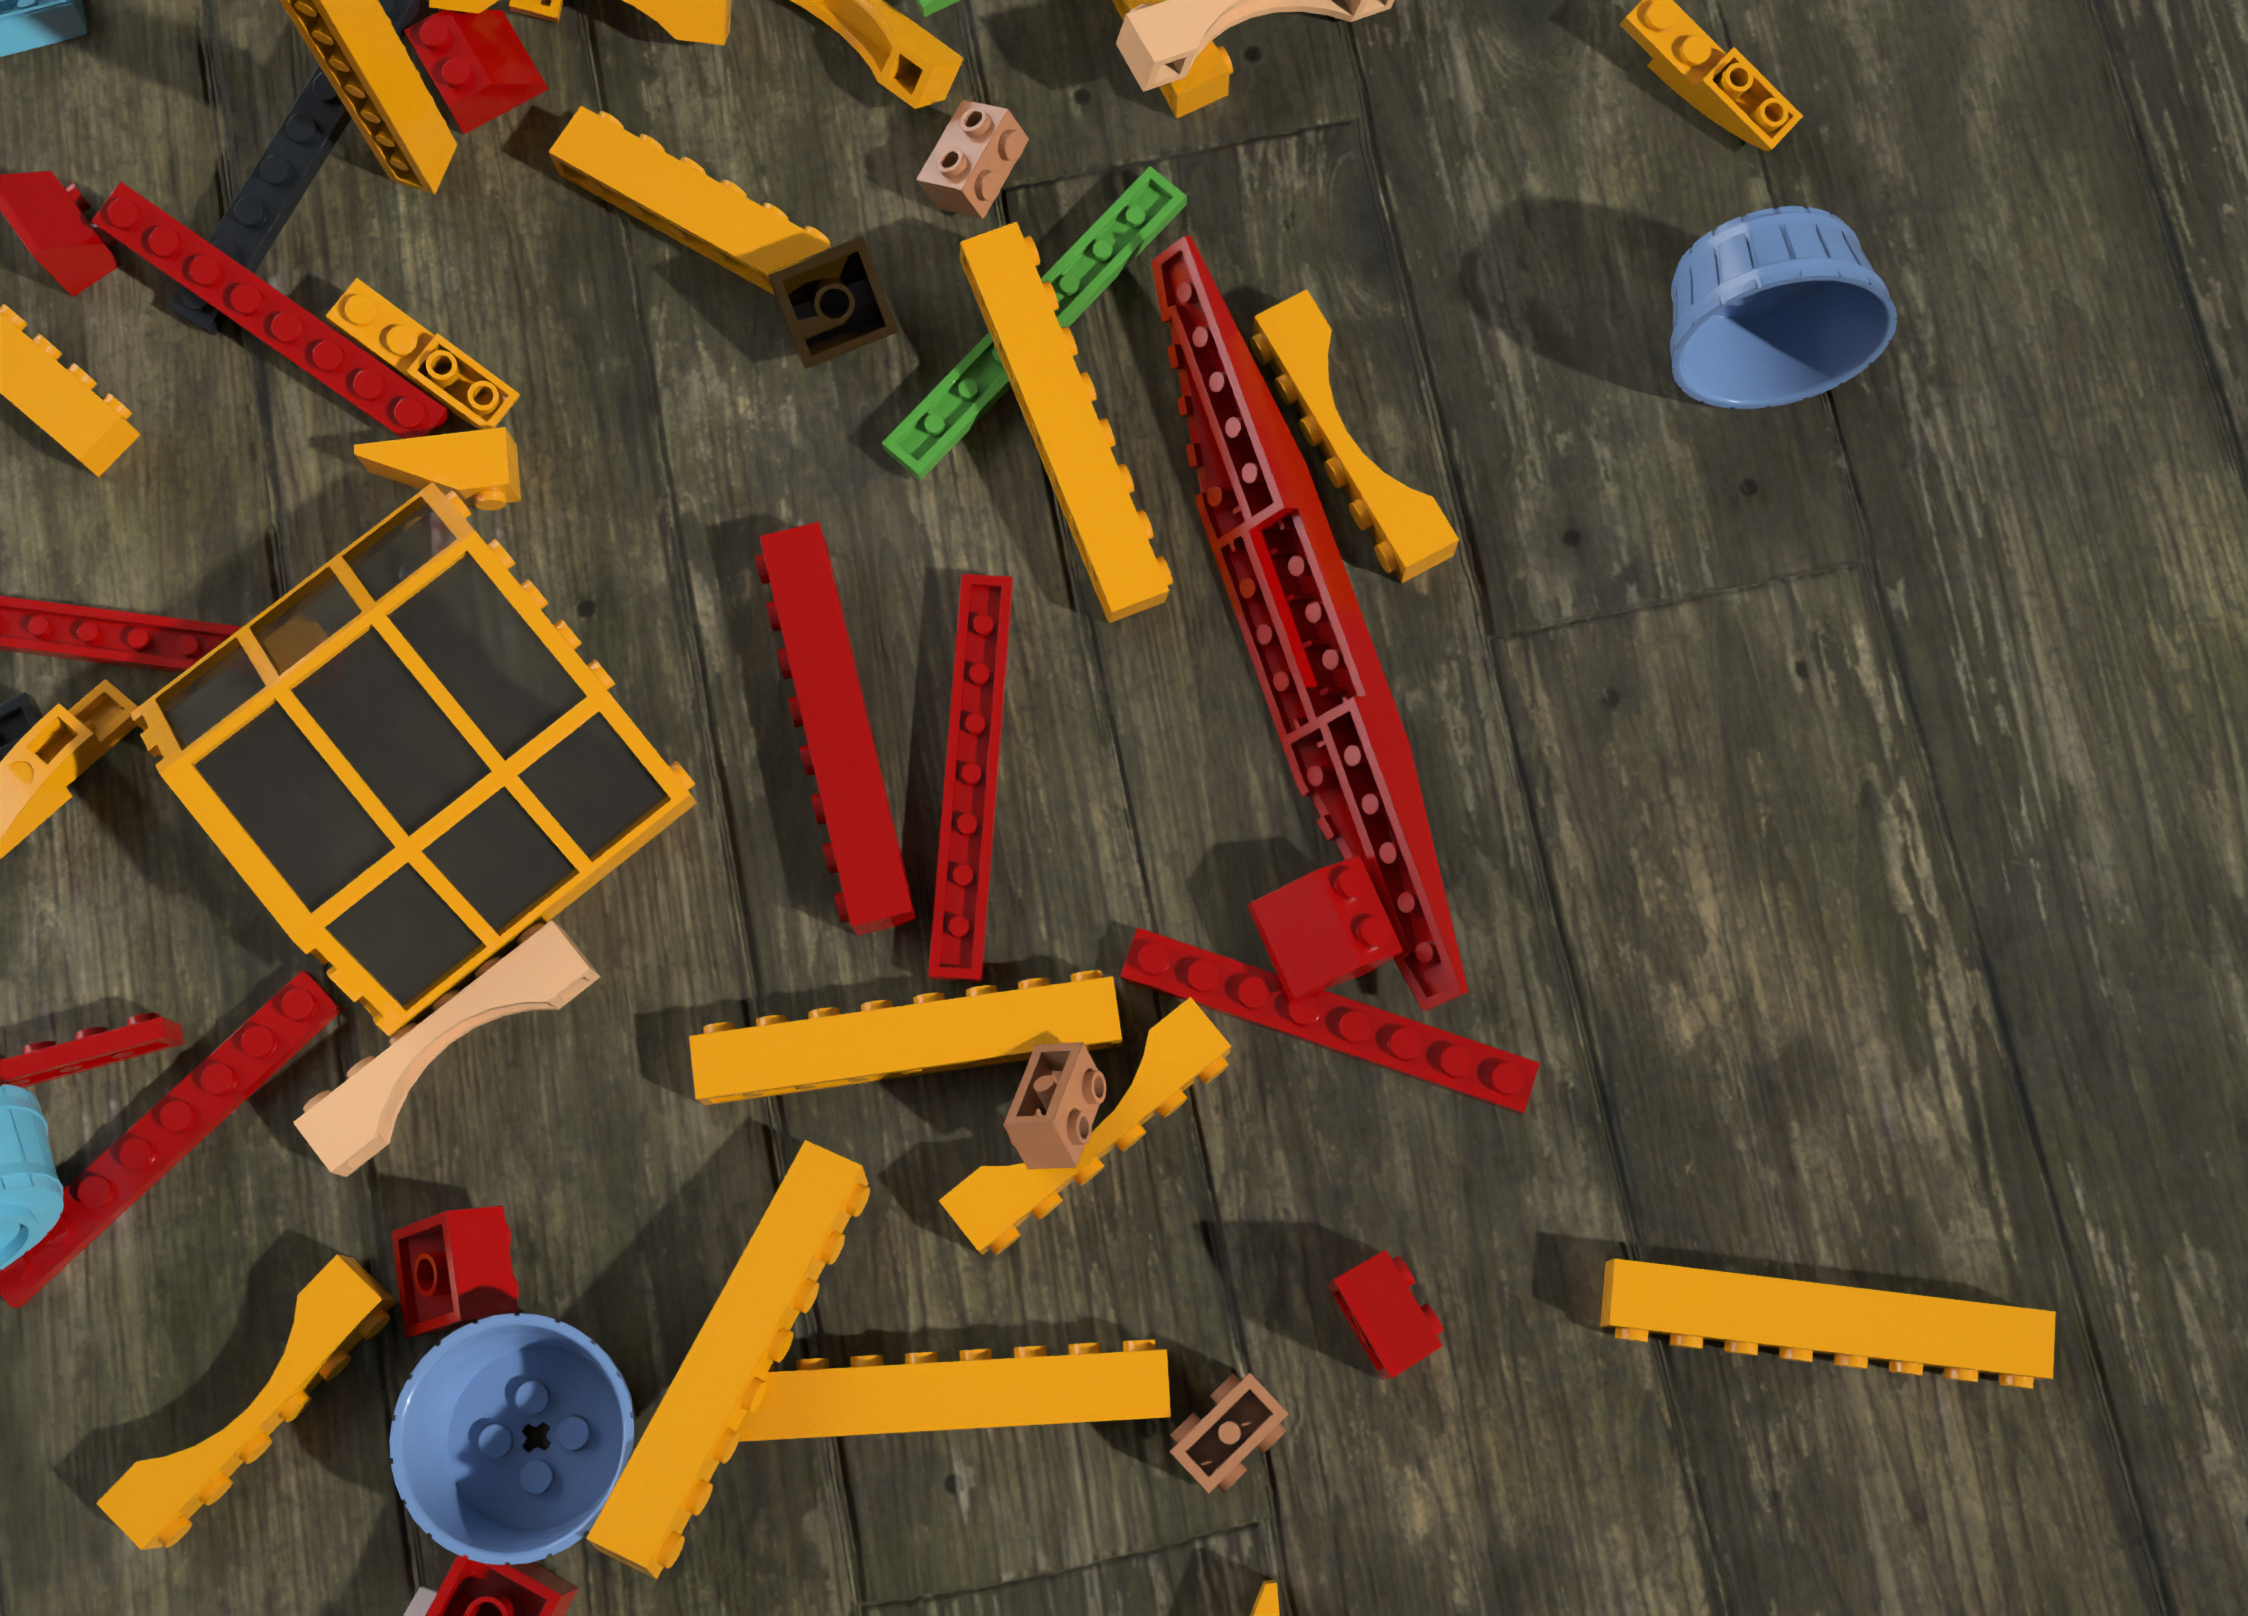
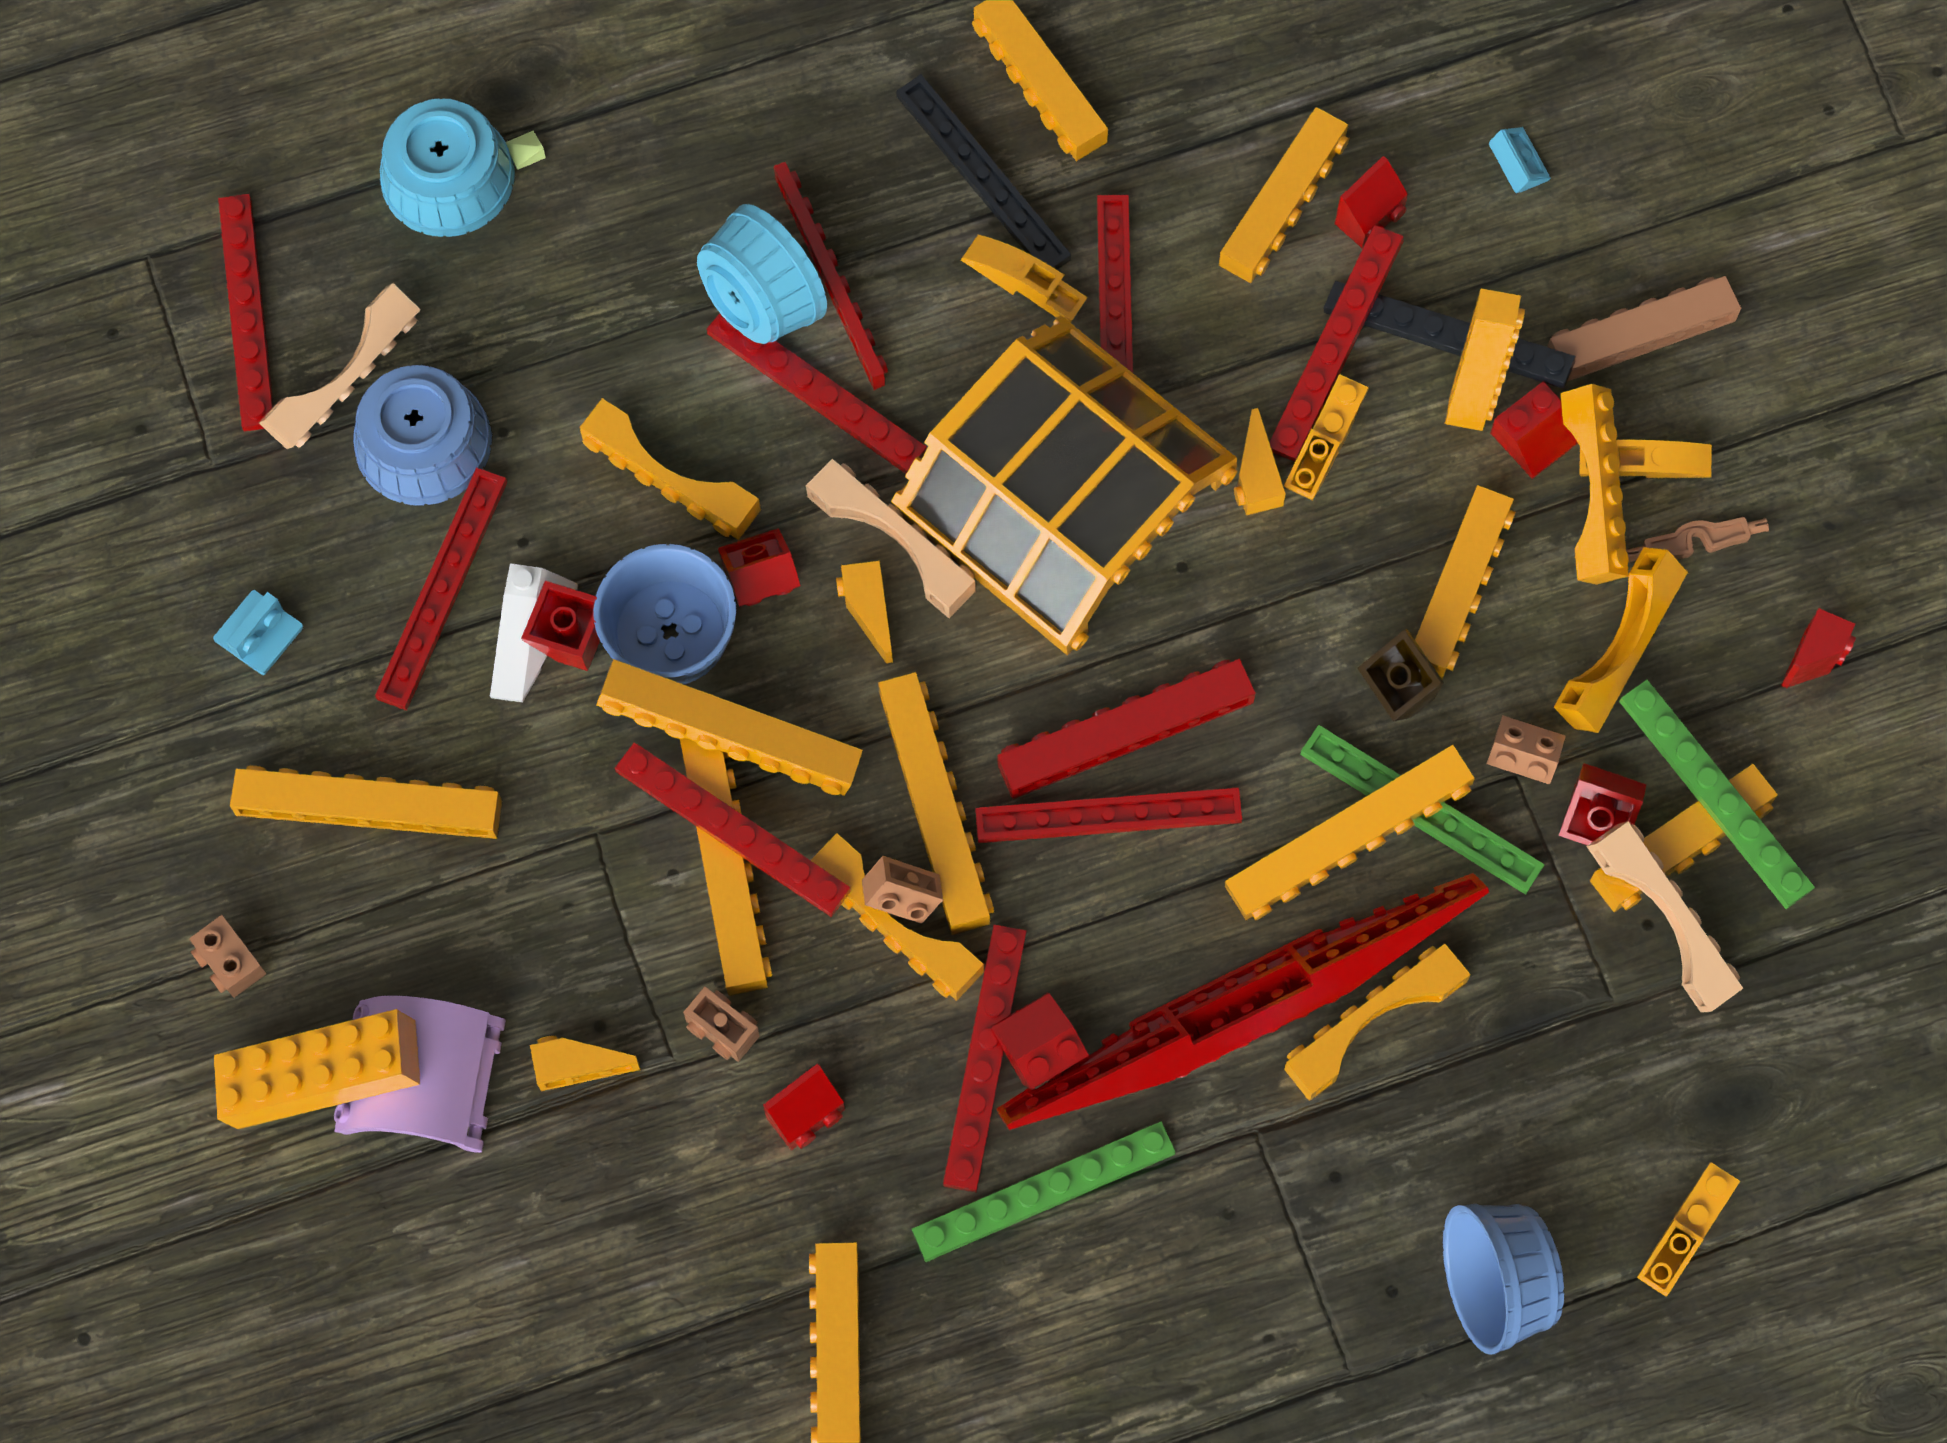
camera: 80 degrees right, 5 degrees down
none -> red plate [615,742,851,917]
none -> light orange slope [836,561,893,663]
none -> bright green plate [912,1121,1175,1262]
none -> red slope [1559,763,1647,846]

